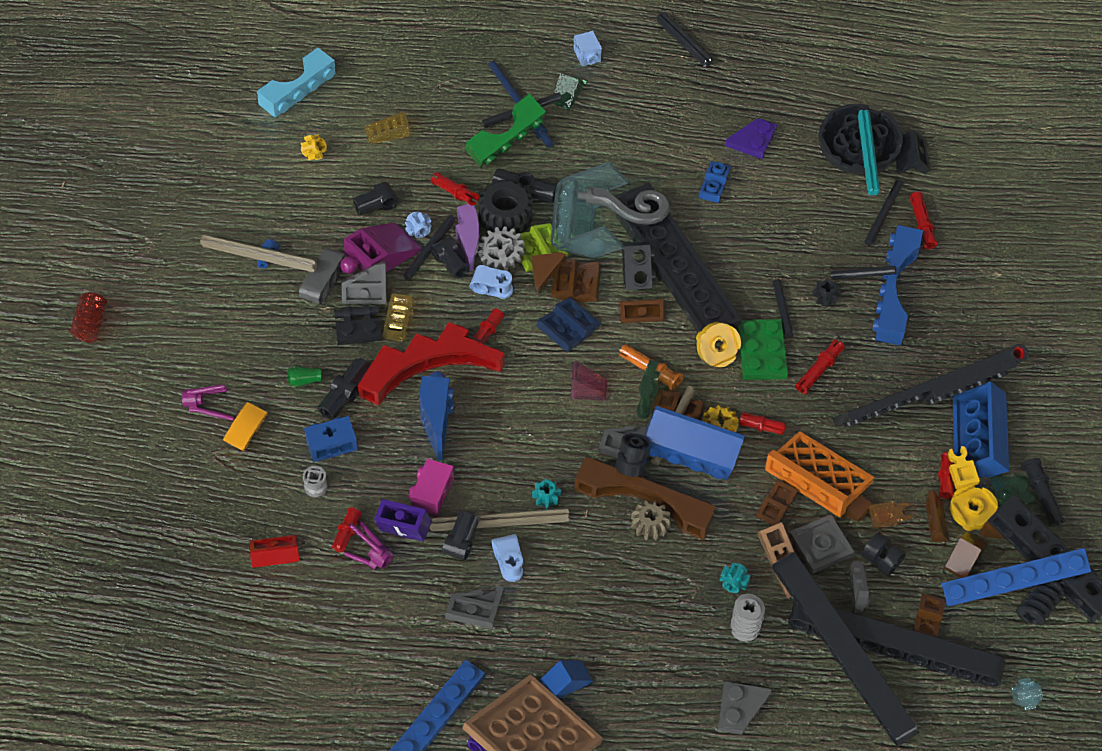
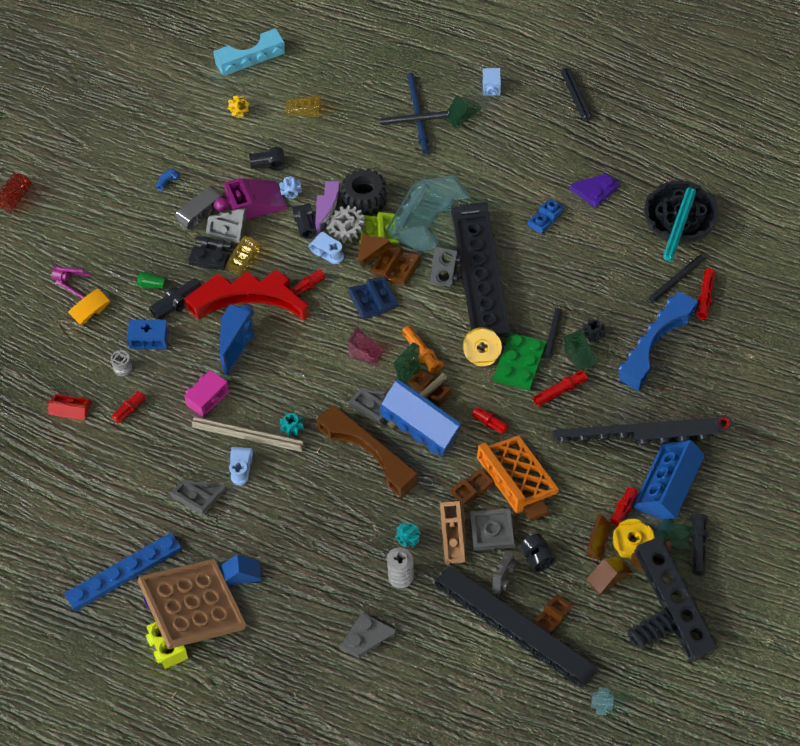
camera: 25 degrees right, 0 degrees up
dark tan axle [200,234,318,272] -> none
magenta plant [344,521,394,570] -> none
dark purple brick [374,499,432,542] -> none
black bar [403,215,455,280] -> none
red pin [431,172,479,206] -> none
black piece [442,510,480,561] -> none
green arch [464,93,546,168] -> none
black piece [492,168,558,204] -> none
dark grey plant [578,187,670,225] -> none
black wheel [615,433,652,477] -> none
reddish brown slope [619,299,665,323] -> none
dark tan gear [631,500,671,541] -> none
yellow gear [702,405,739,432] -> none
black beam [772,552,919,747] -> none
black bar [831,266,897,280] -> none
clear orange plate [869,501,912,529] -> none
black panel [896,129,930,174] -> none
blue plate [942,548,1091,607] -> none
yellow plate [948,446,980,489] -> none
none -> clear green slope [564,329,596,372]

